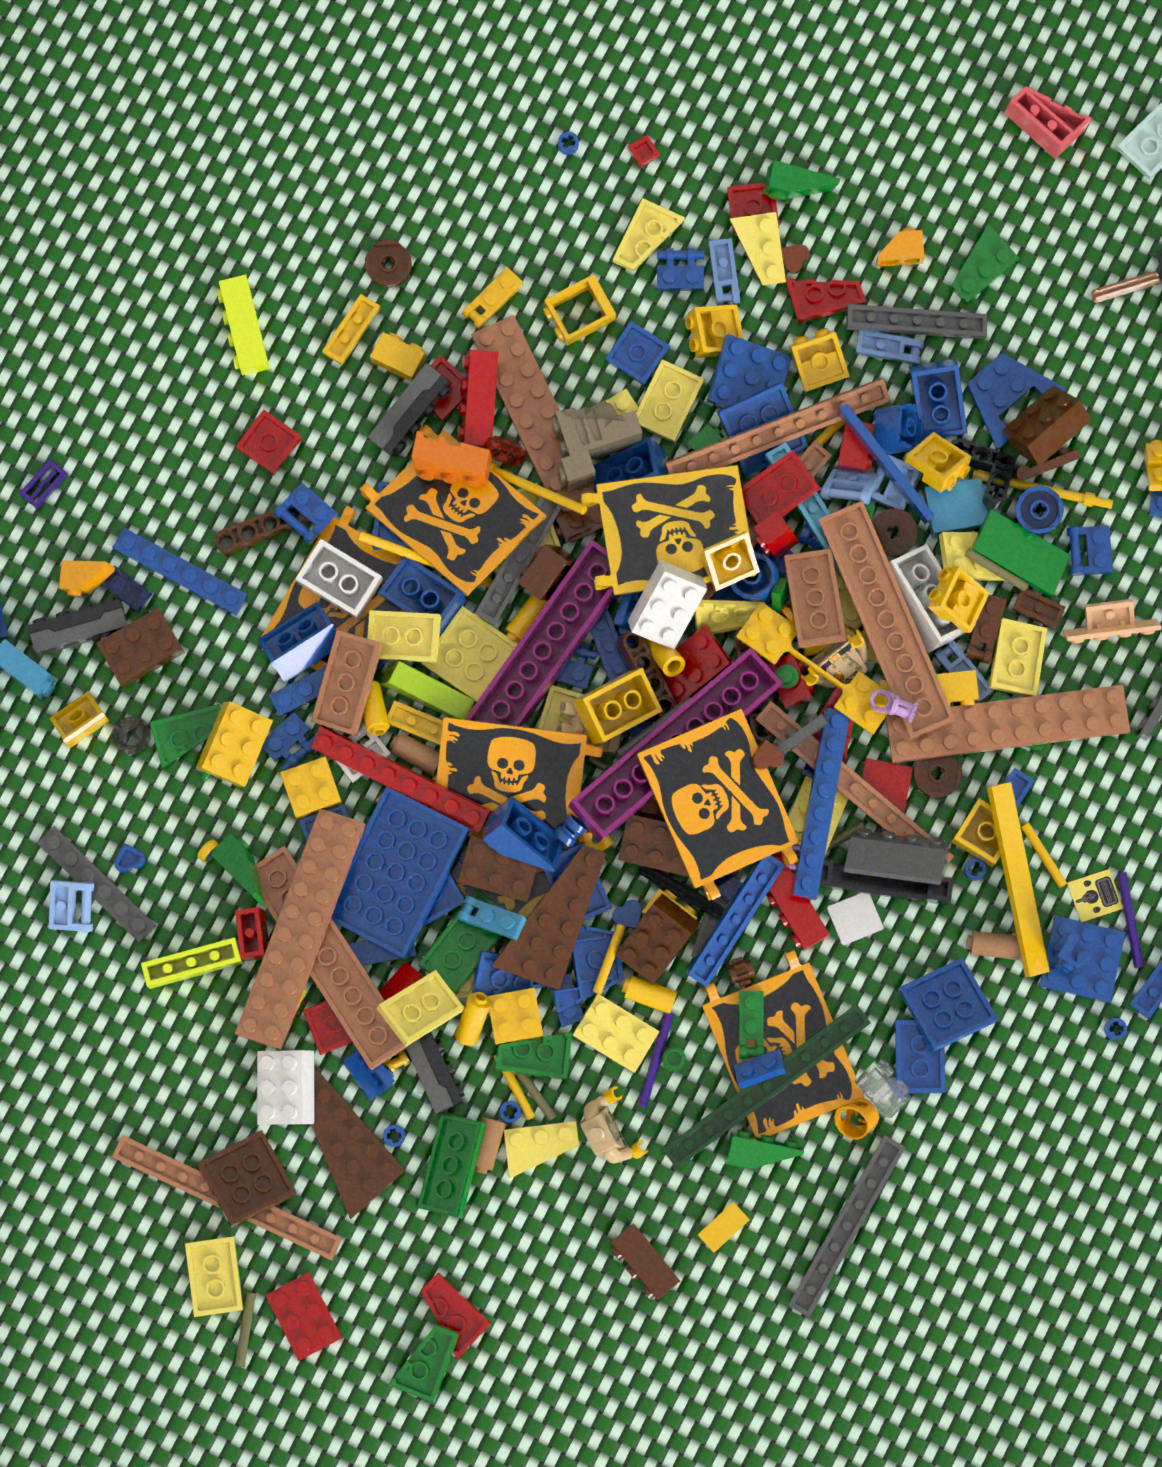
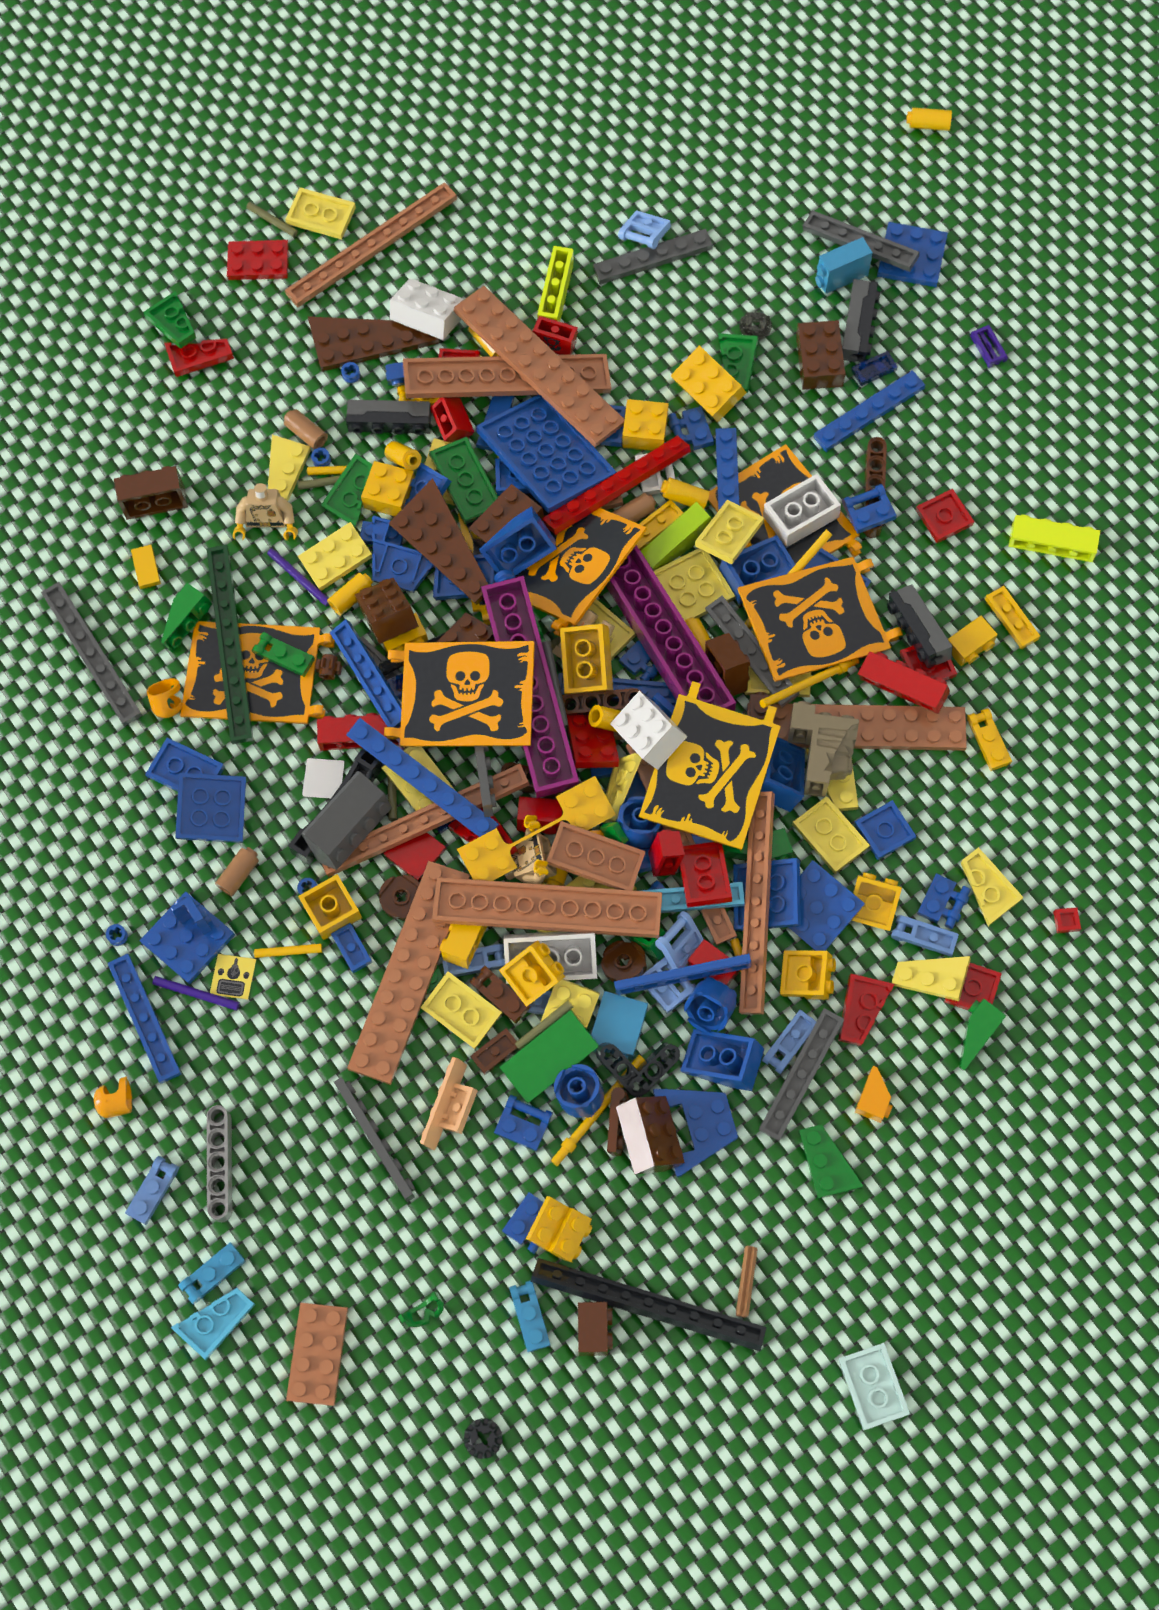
camera: 120 degrees right, 10 degrees down
yellow slope [49,691,109,748] -> none
light orange slope [59,560,115,597] -> none
blue tile [115,843,146,874] -> none
yellow tile [197,839,219,863] -> none
reddish brown plate [197,1130,296,1228] -> none
green slope [210,833,265,905] -> none
blue slope [257,601,337,682] -> none
nougat plate [311,630,383,735] -> none
reddish brown plate [365,240,412,288] -> none
light yellow plate [377,970,464,1047] -> none
orange wedge [411,431,492,487] -> none
green tile [417,1113,486,1219] -> none
dark azure plate [457,896,526,941] -> none
clear red beam [484,436,526,466] -> none
yellow window [542,274,616,346] -> none
blue bush [558,131,579,155] -> none
yellow bar [593,924,626,995] -> none
blue tile [612,900,642,929] -> none
green plate [662,1047,686,1072] -> none
yellow slope [700,531,760,591] -> none
blue plate [733,1049,786,1089] -> none
copper tile [751,740,784,770] -> none
green plate [775,665,799,689] -> none
copper tile [781,244,809,274] -> none
clear brick [855,1061,911,1118] -> none
lavender connector [869,689,919,723] -> none
yellow plate [905,432,972,493] -> none
yellow tile [987,782,1050,977] -> none
coral wedge [1004,86,1092,159] -> none

